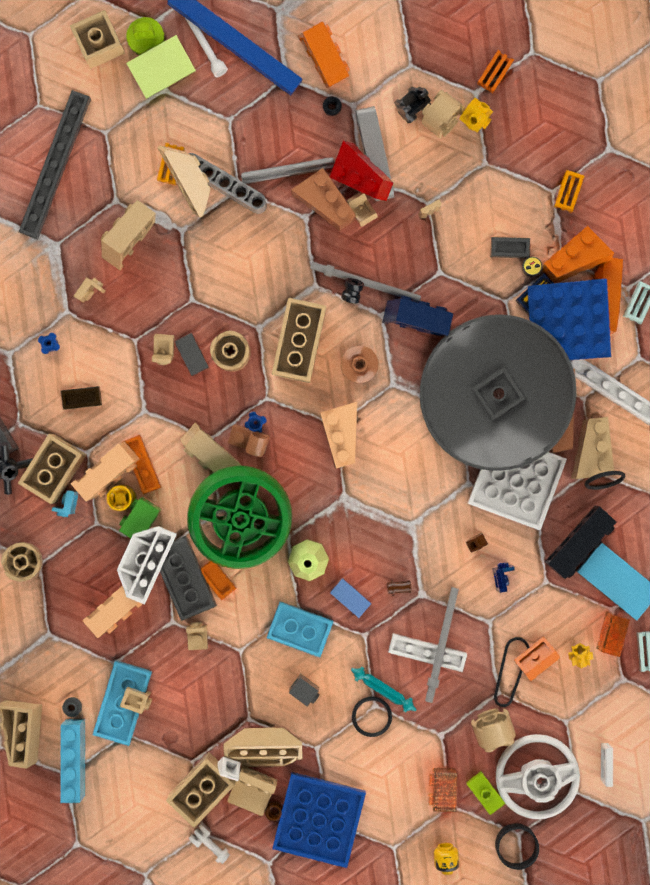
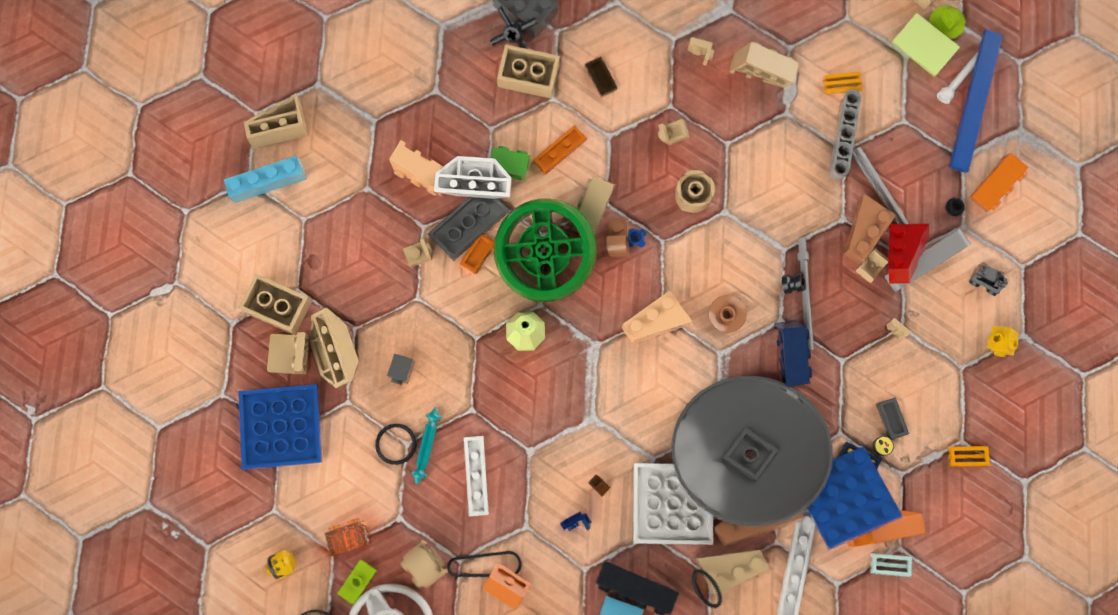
camera: 65 degrees right, 10 degrees down
tan cylinder [1,542,43,582] -> none
blue plate [38,333,60,354] -> none
medium azure bracket [52,490,79,517] -> none
dark grey plate [62,697,82,717] -> none
light nougat wedge [71,442,139,501] -> none
medium azure tile [92,660,152,746] -> none
yellow wheel [107,485,137,511] -> none
tan bracket [120,687,152,714] -> none
tan wedge [157,145,210,218] -> none
dark grey tile [175,333,209,376] -> none
white hinge [189,823,230,864] -> none
white slope [217,757,241,781] -> none
reddish brown plate [265,801,283,821] -> none
medium azure tile [267,601,333,658] -> none
tan brick [272,298,326,383] -> none
medium blue tile [330,578,371,618] -> none
reddish brown pin [387,580,411,596] -> none
tan brick [421,90,465,138] -> none
light grey bar [425,587,459,703] -> none
orange tile [477,50,514,94] -> none
orange wedge [542,225,614,283] -> none

